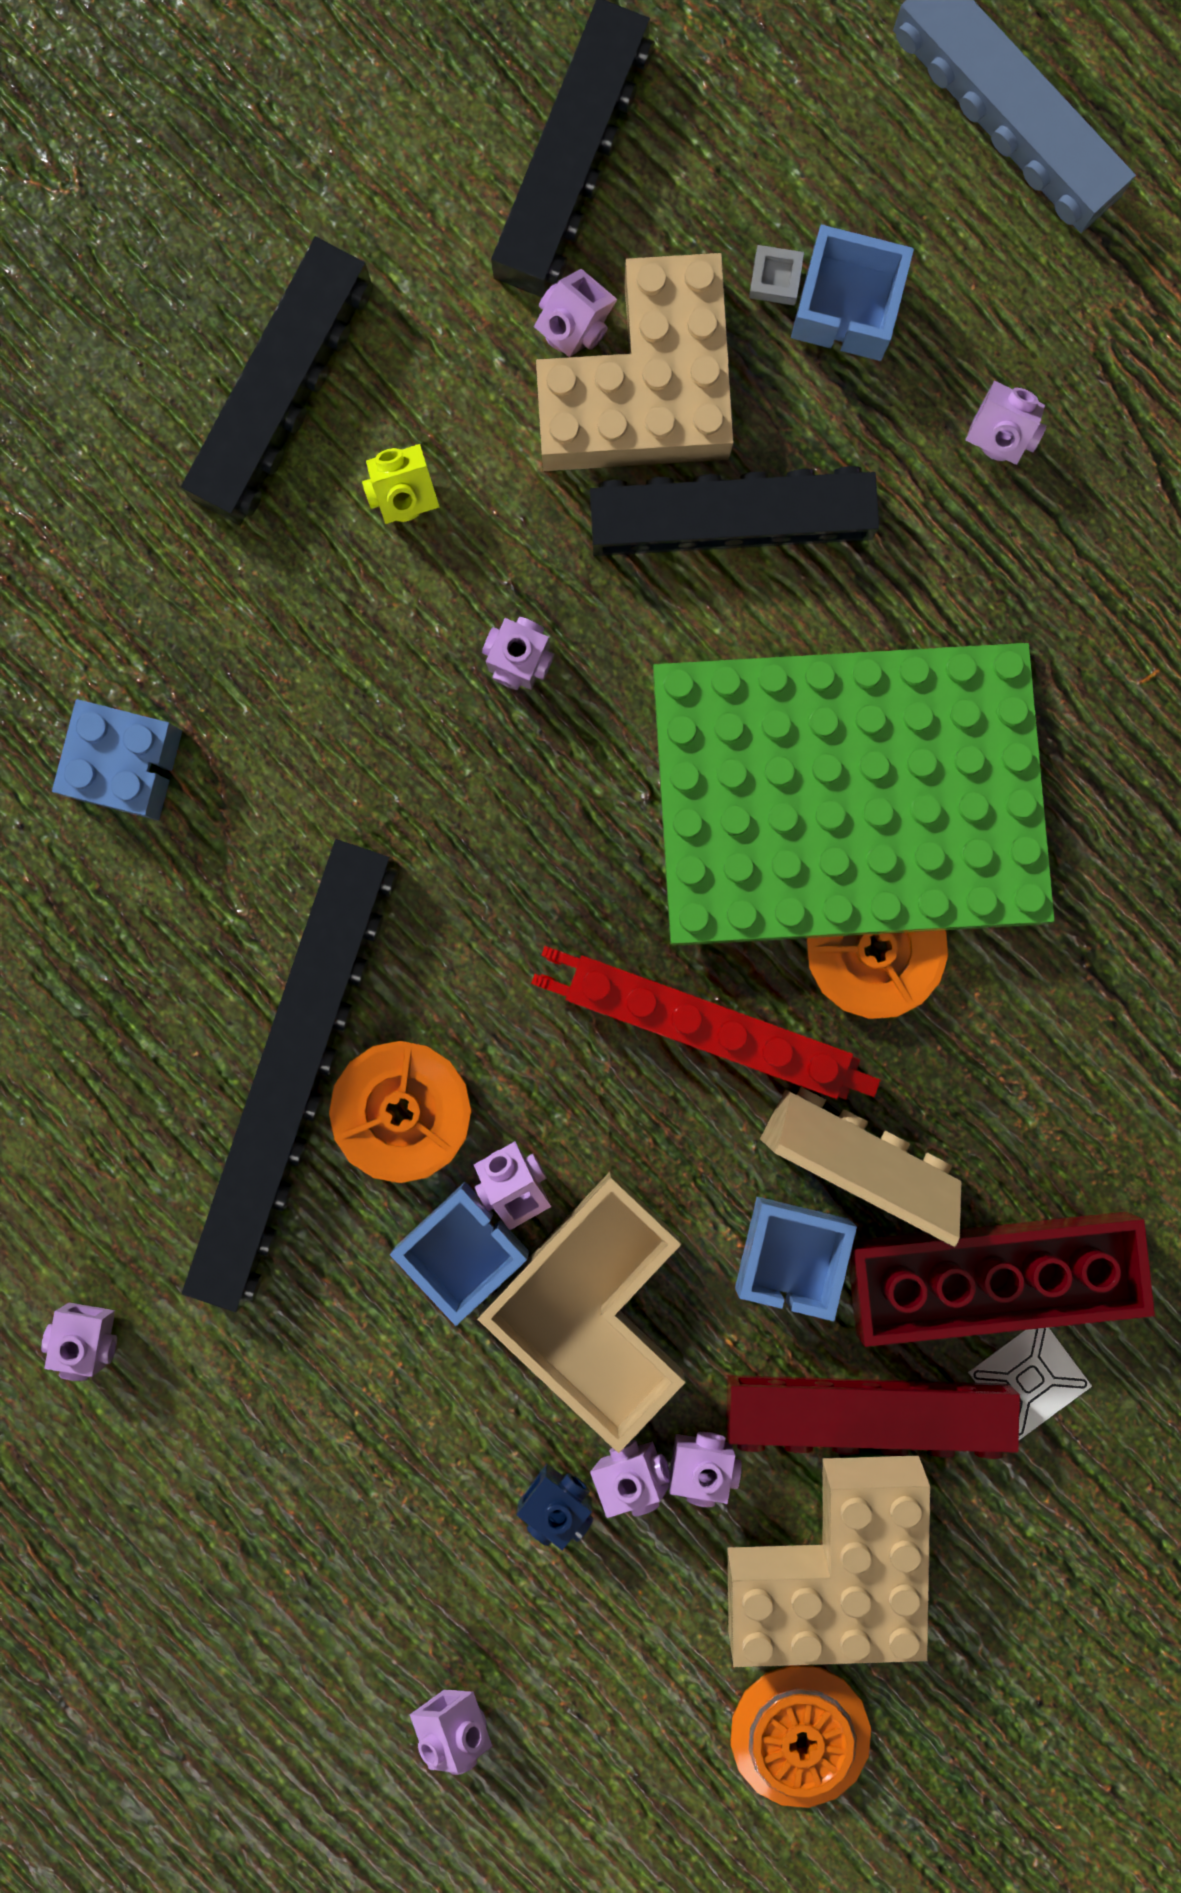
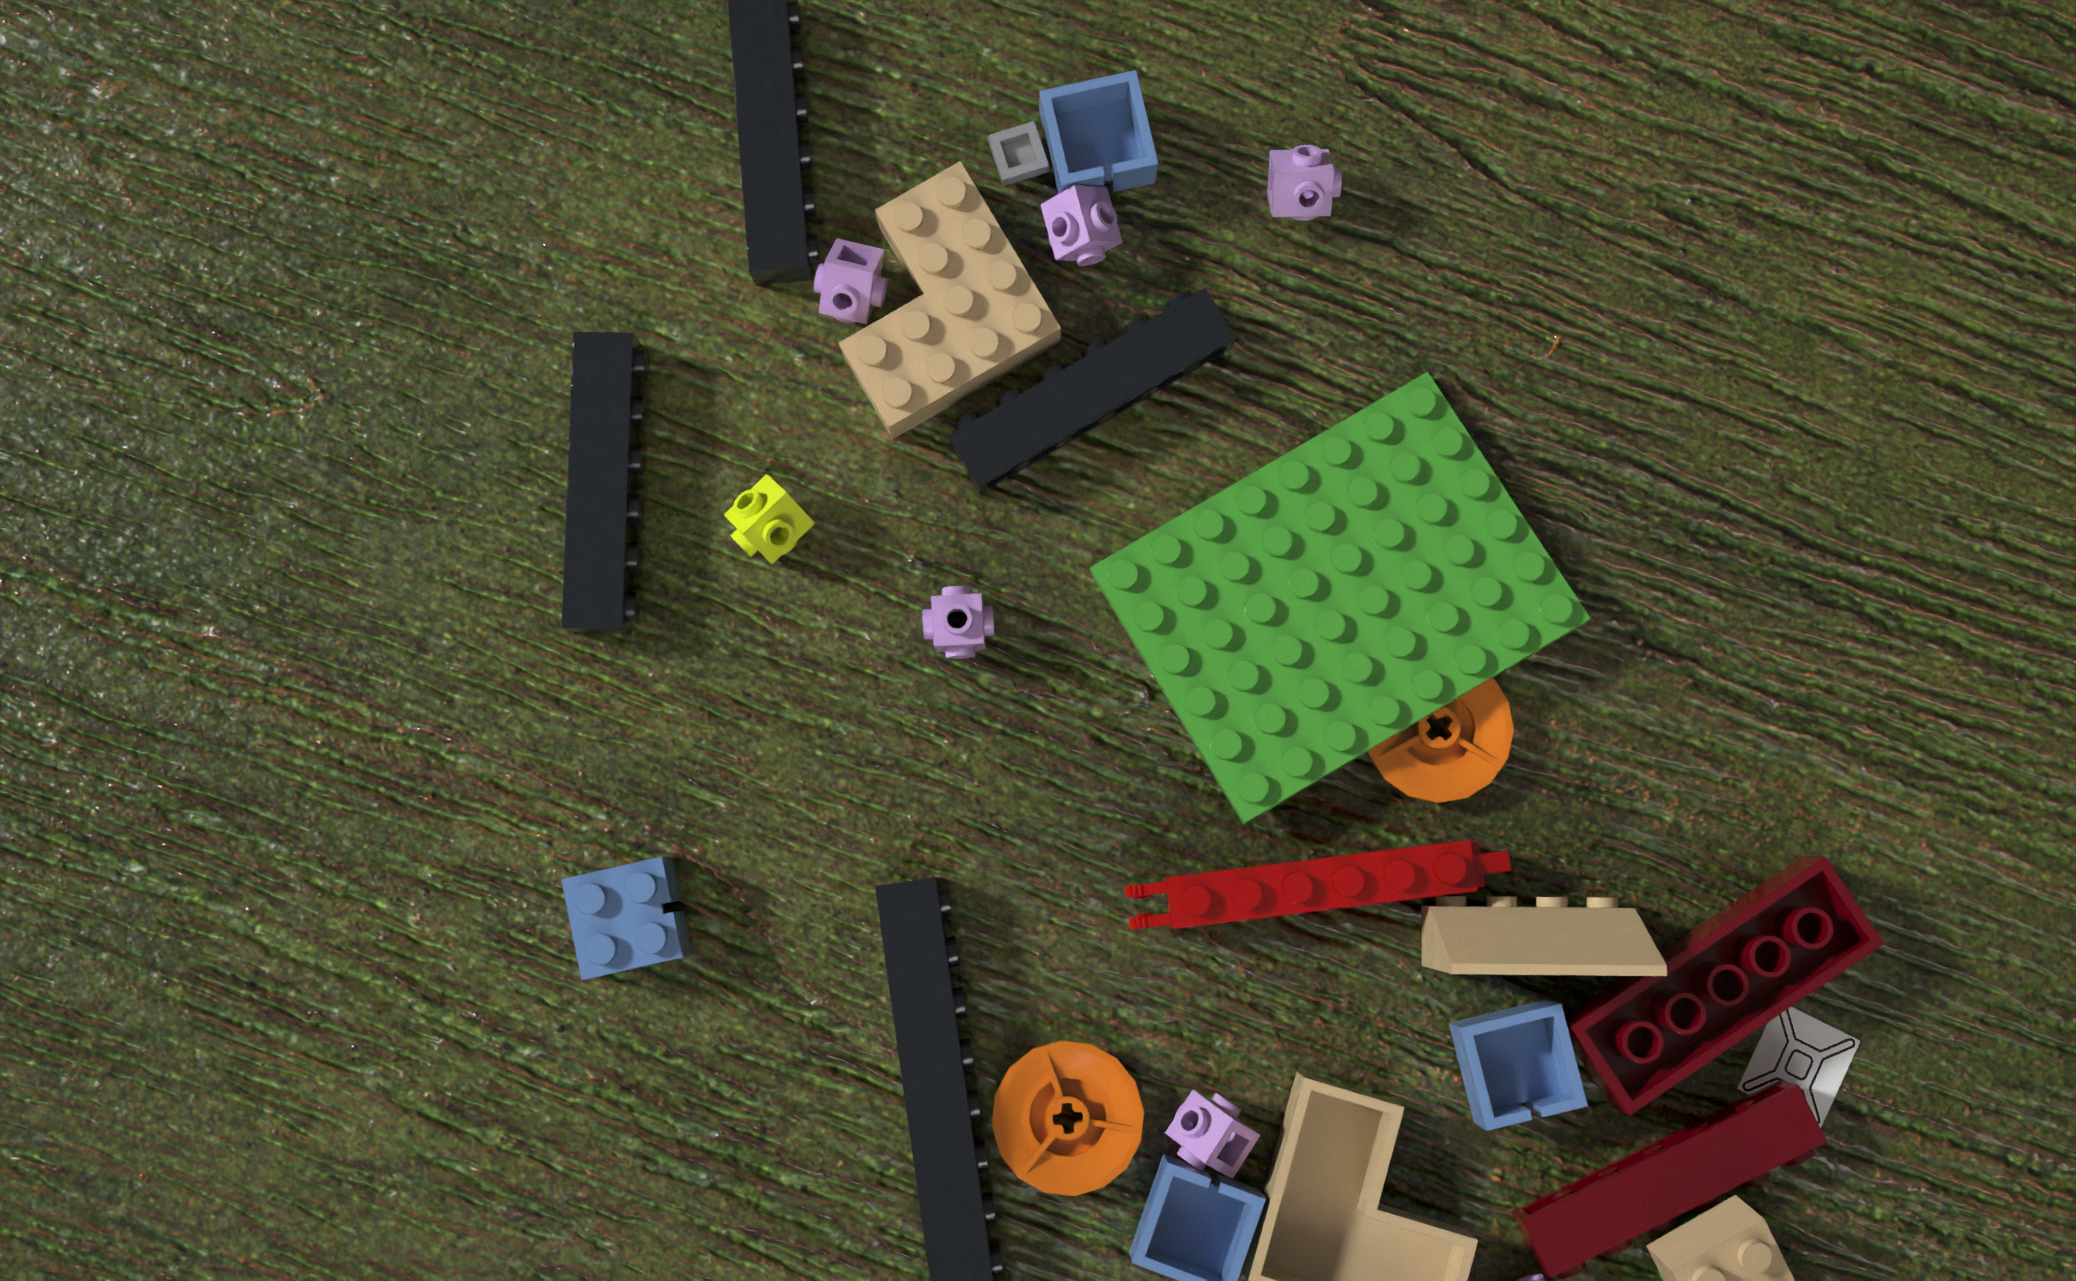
camera: 25 degrees left, 5 degrees down
none -> lavender brick [1040,185,1123,266]

